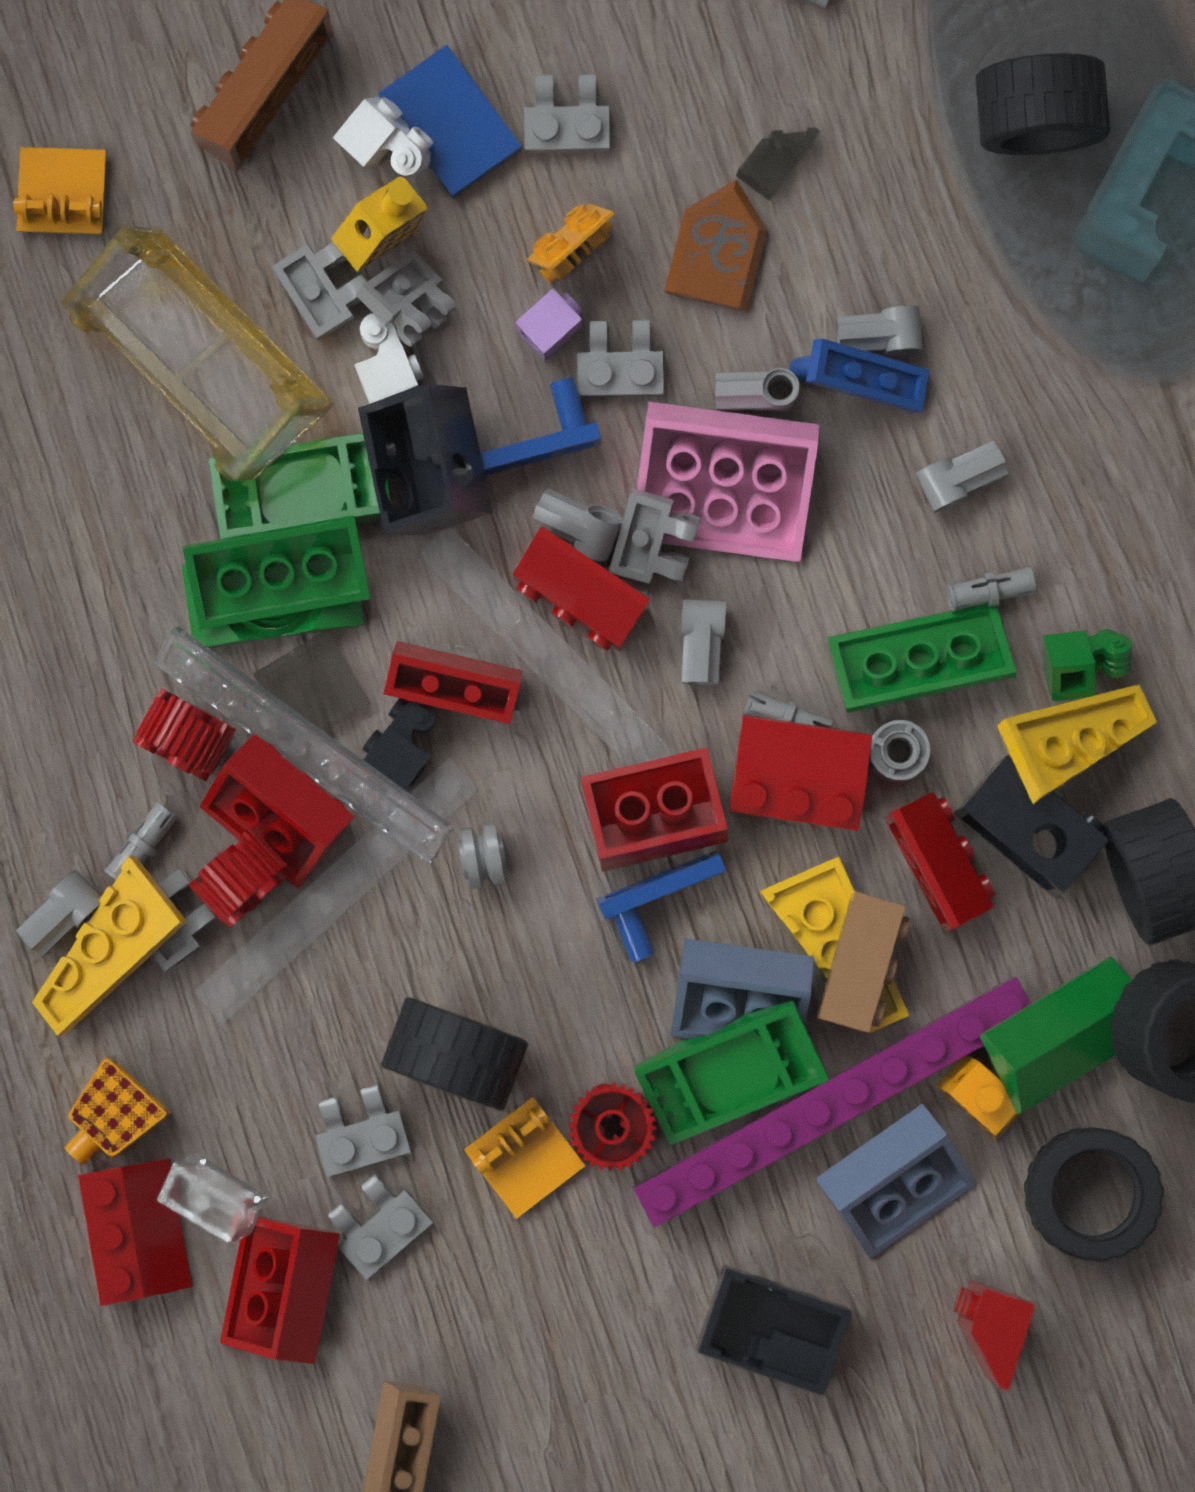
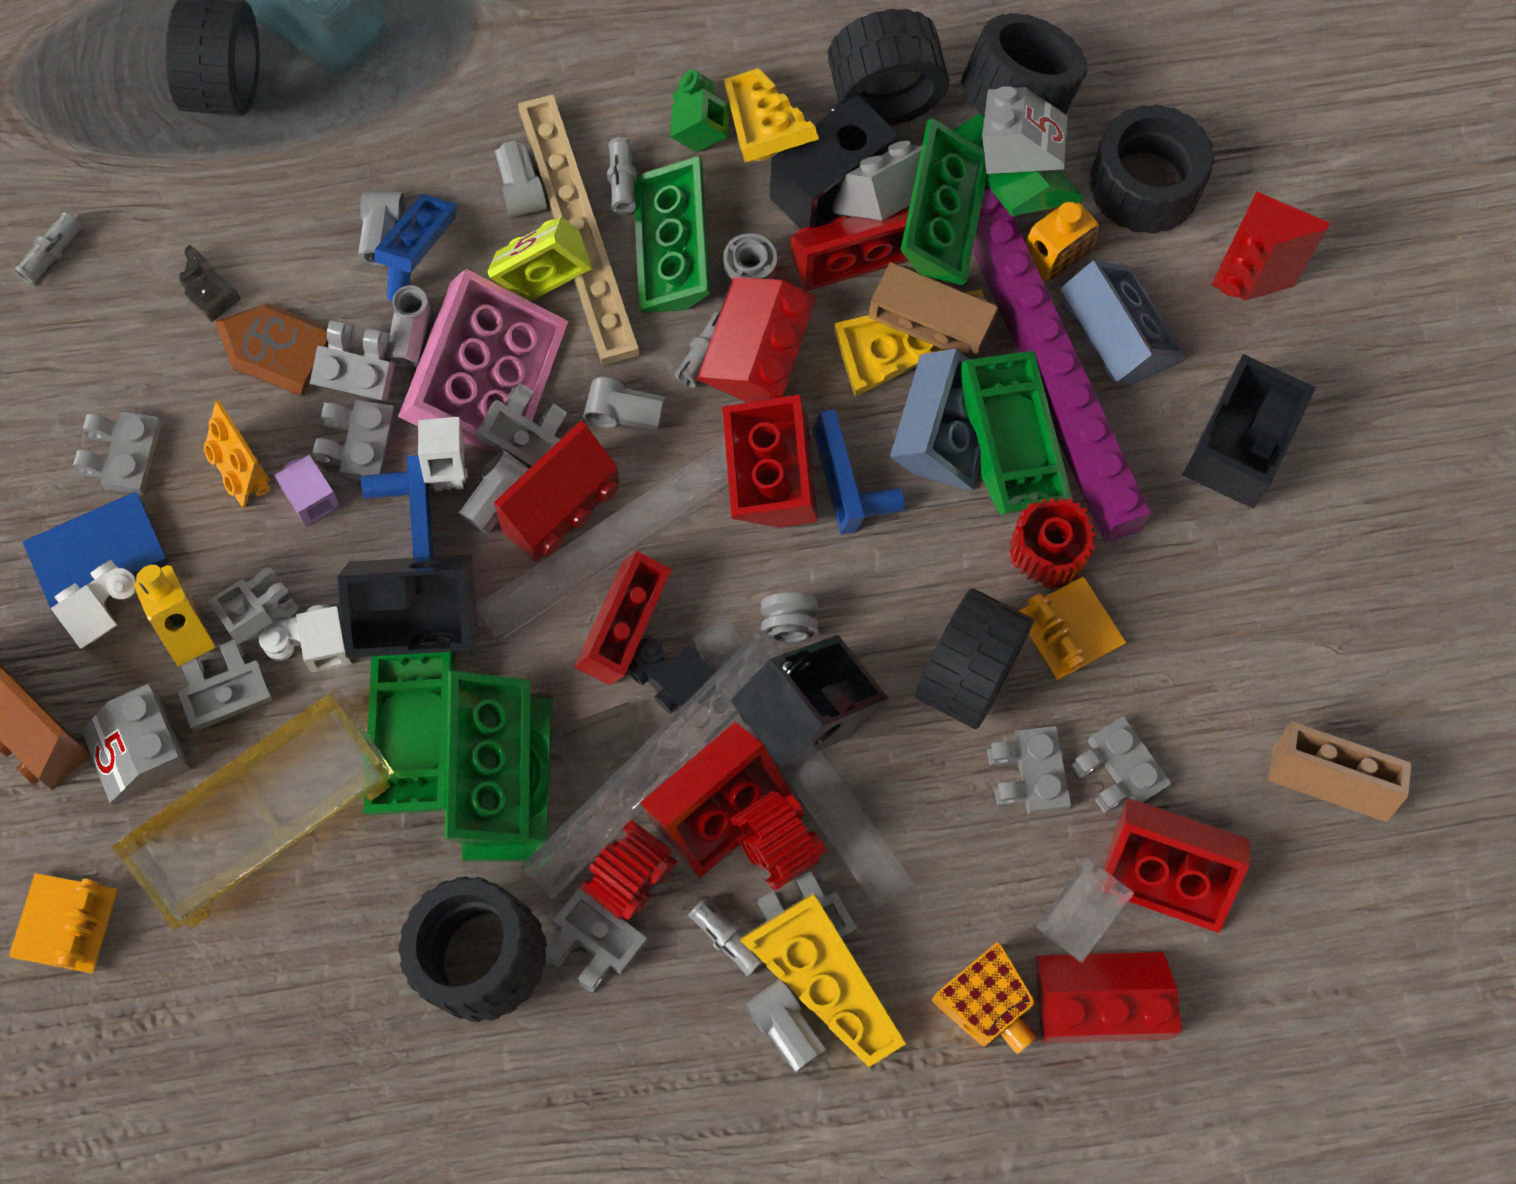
camera: 80 degrees left, 15 degrees down
none -> light grey slope [81,684,191,805]
none -> light grey plate [310,320,395,401]
none -> black tyre [398,876,547,1022]
none -> white brick [418,417,468,492]
none -> neon yellow slope [488,217,592,301]
none -> tan plate [518,94,639,366]
none -> light grey plate [545,888,647,994]
none -> black piece [730,635,889,767]
none -> light grey slope [832,141,922,221]
none -> green slope [901,118,987,285]
none -> light grey slope [982,86,1068,174]

